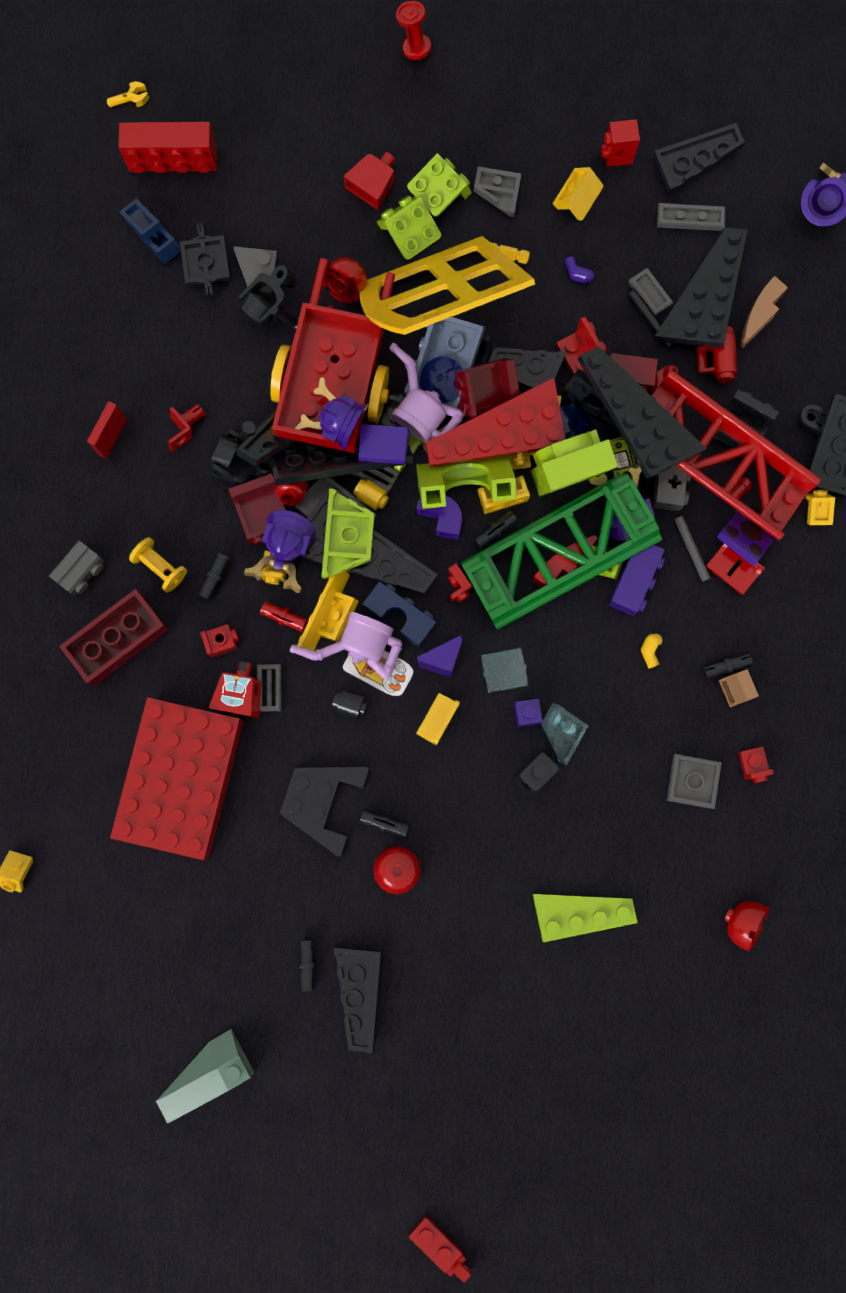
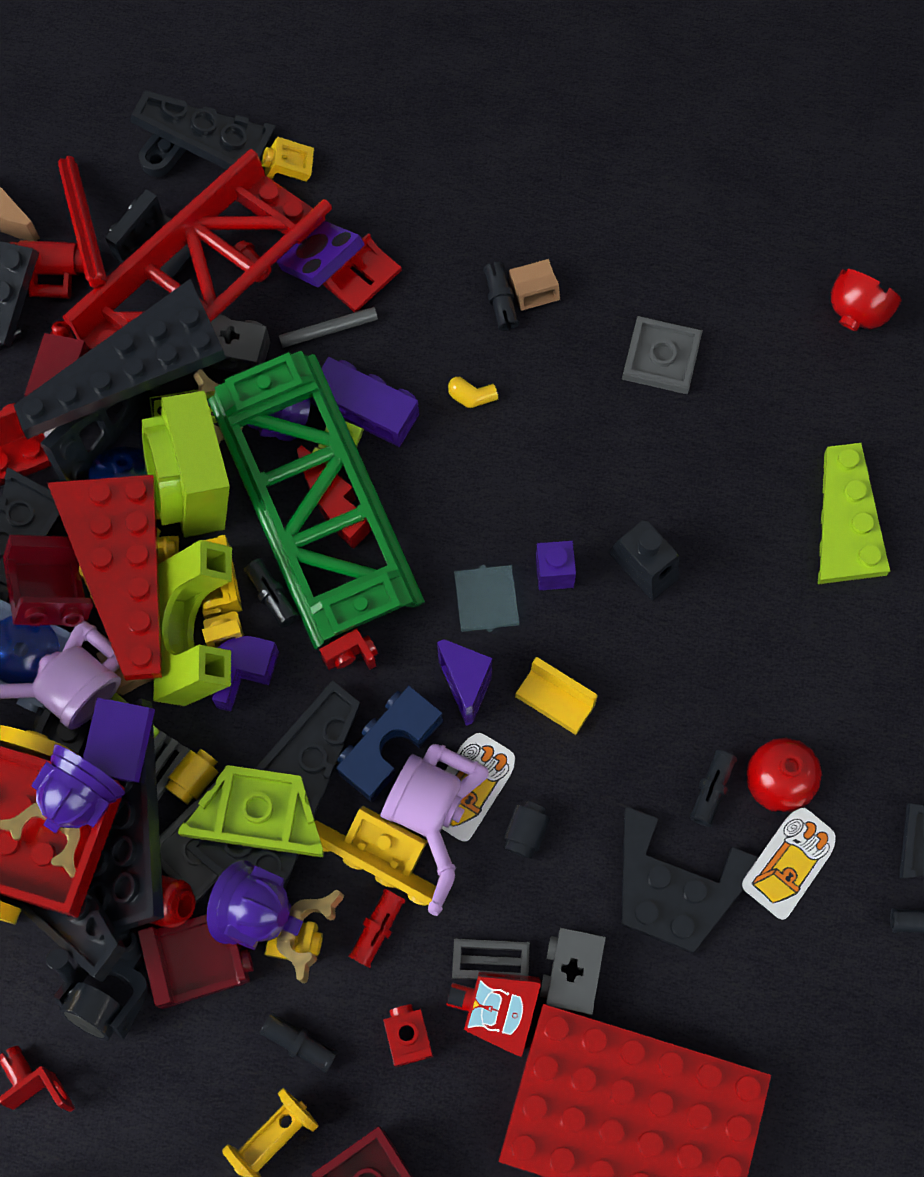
camera: 85 degrees left, 10 degrees down
clear light blue wing [541,703,588,765] -> none
red bracket [738,747,774,783] -> none
none -> red axle [58,155,107,288]
none -> yellow bracket [202,611,244,648]
none -> dark grey brick [539,928,606,1017]
none -> sticker [742,808,836,920]

